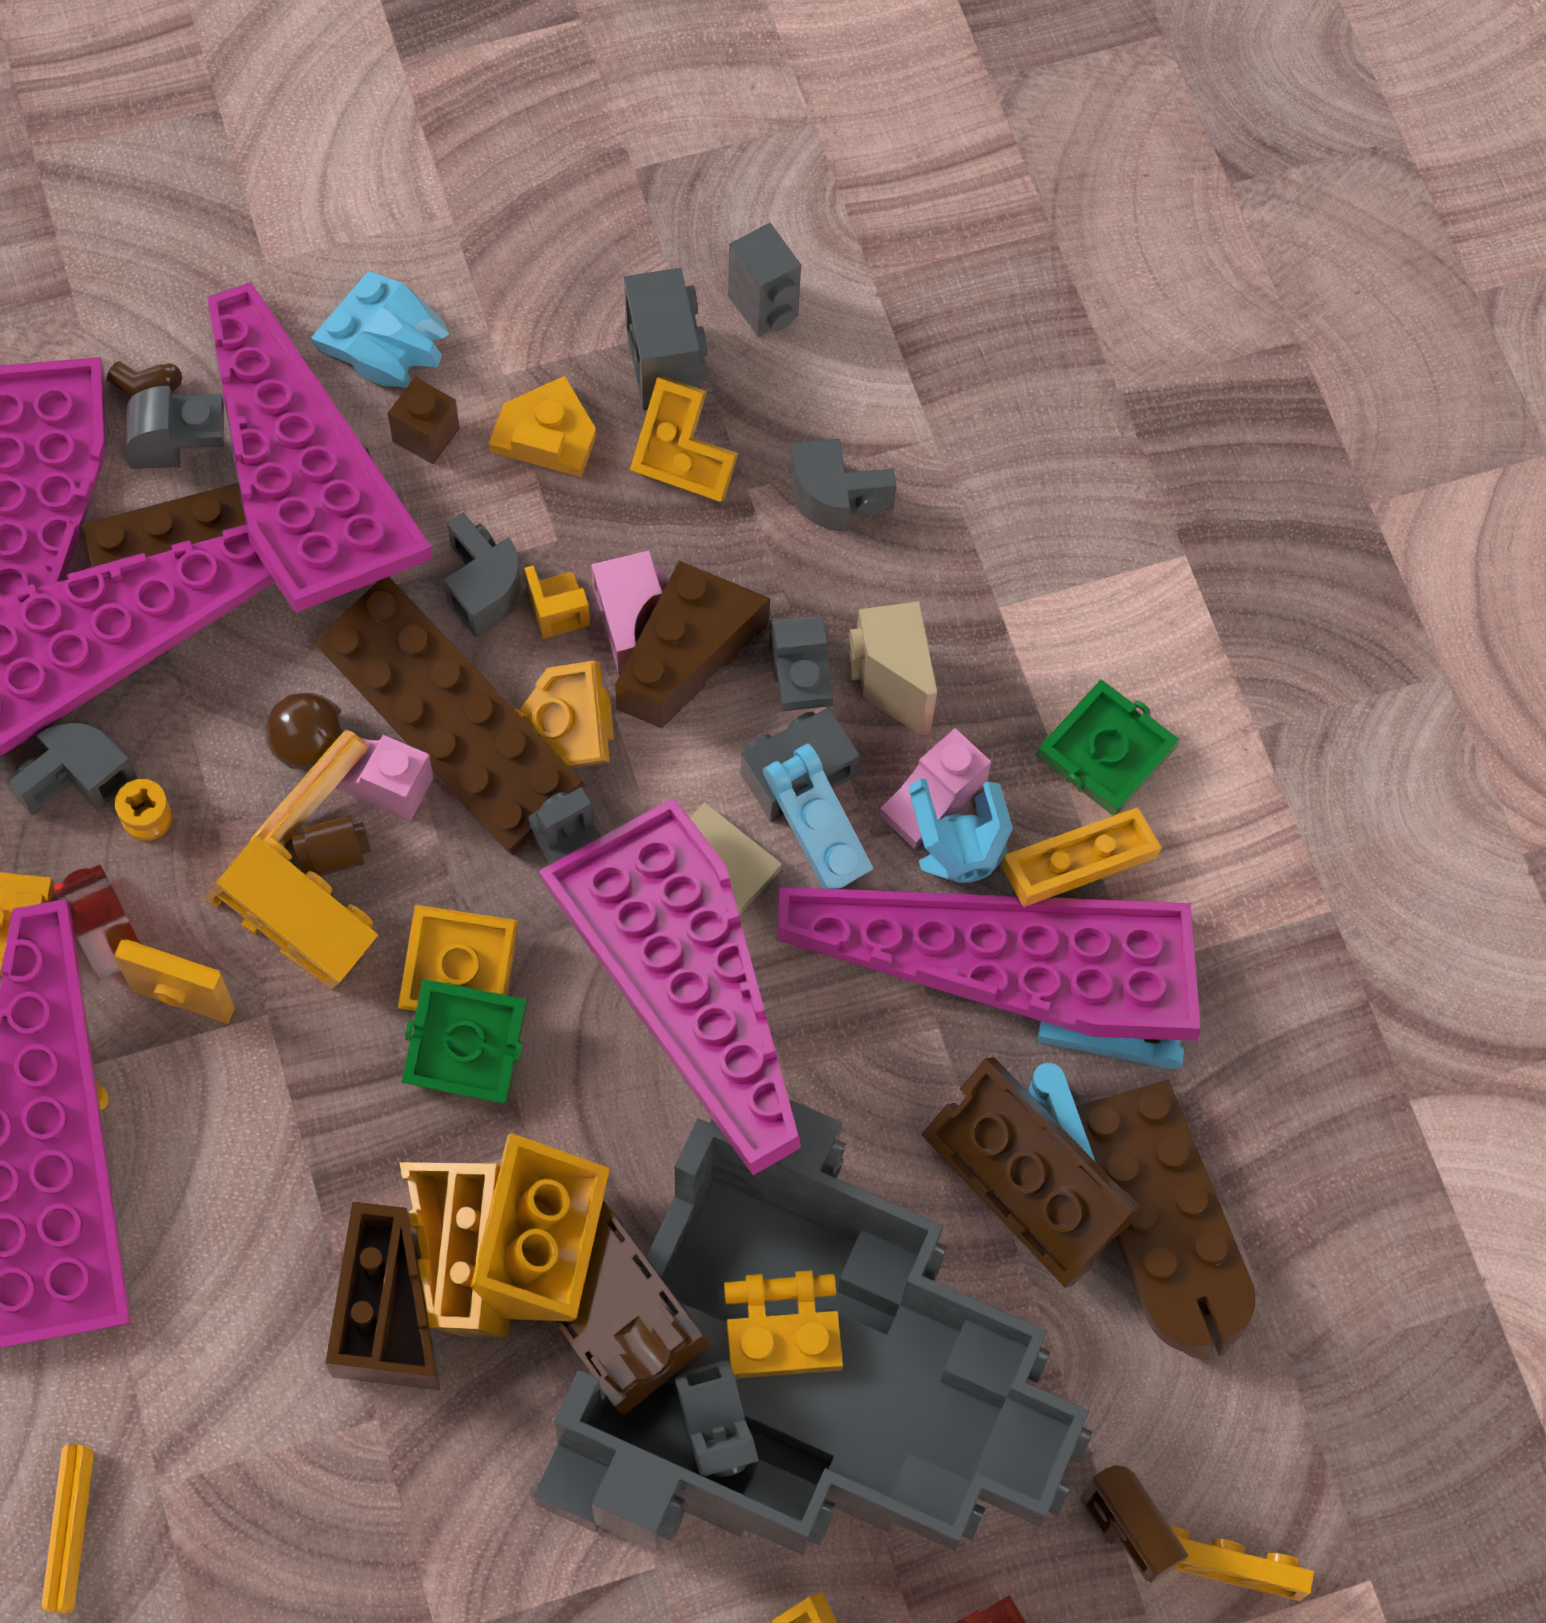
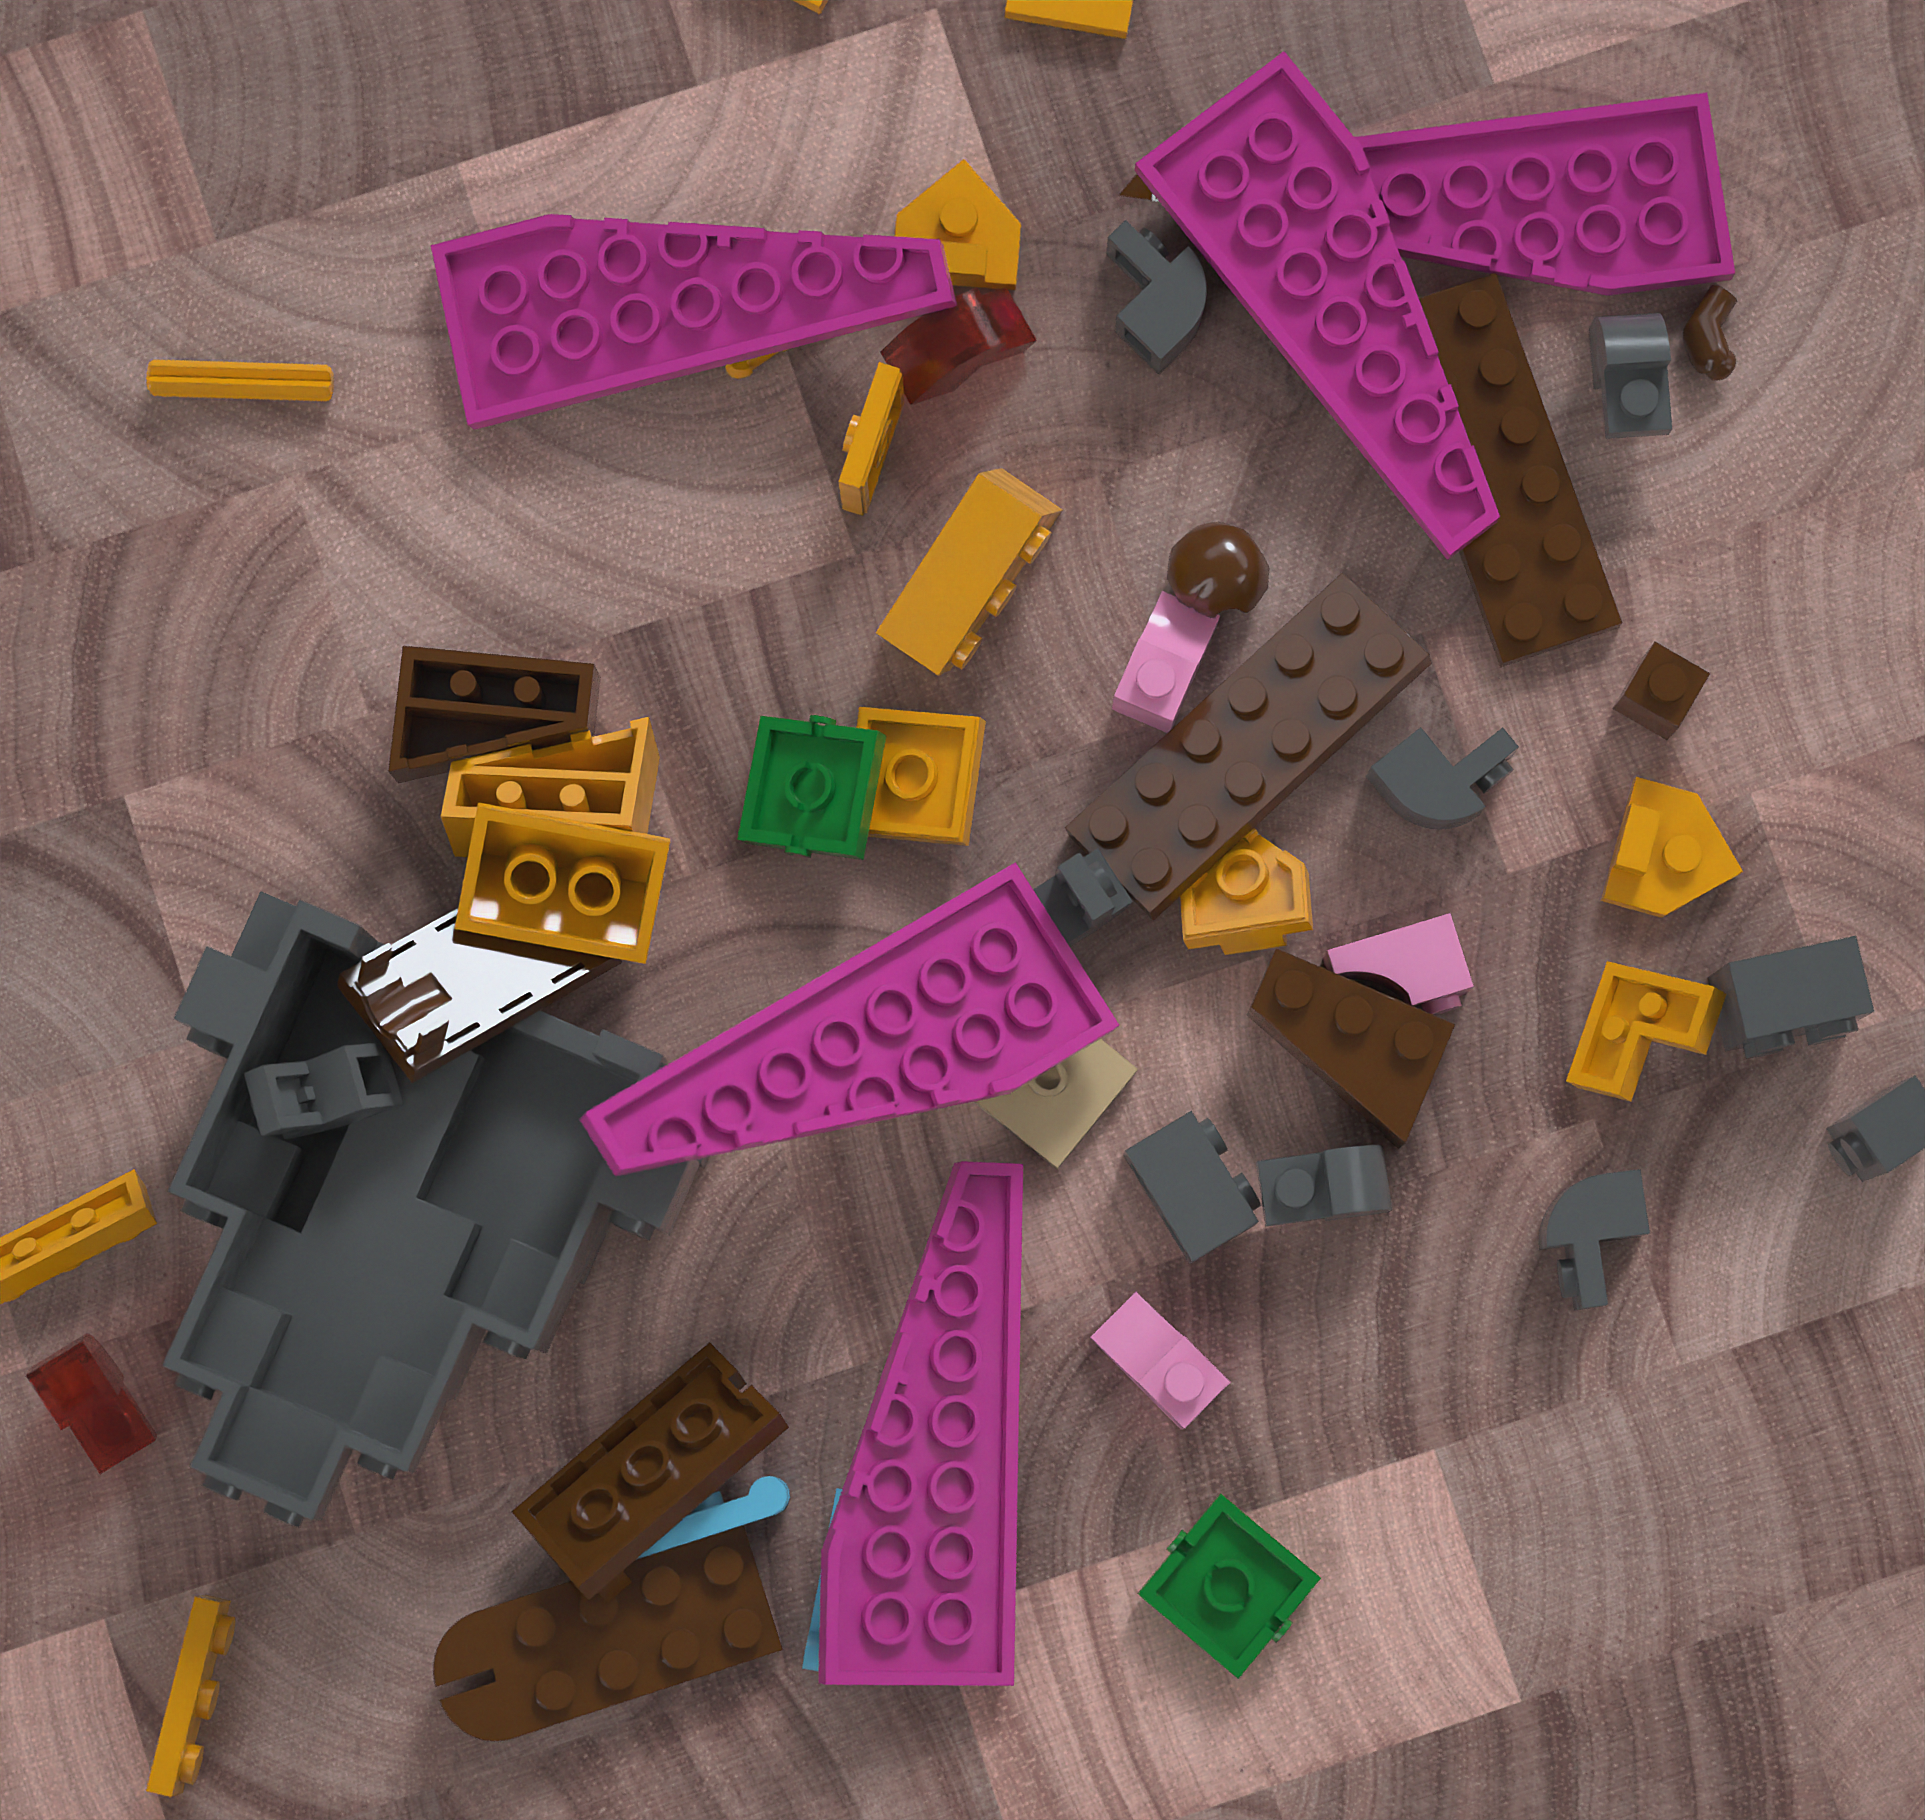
camera: 95 degrees right, 15 degrees up
light orange wheel [115,779,173,841] -> none
dark pink wing [207,282,432,613] -> none
light orange axle [250,729,368,847] -> none
reddish brown brick [291,815,371,876] -> none
medium azure plate [311,271,450,388] -> none
light orange panel [524,565,590,639] -> none
light orange plate [724,1270,843,1379] -> none
medium azure plate [763,743,874,889] -> none
tan slope [847,601,938,736] -> none
medium azure piece [909,778,1013,883] -> none
light orange plate [1000,807,1162,907] -> none
reddish brown brick [1080,1465,1189,1583] -> none

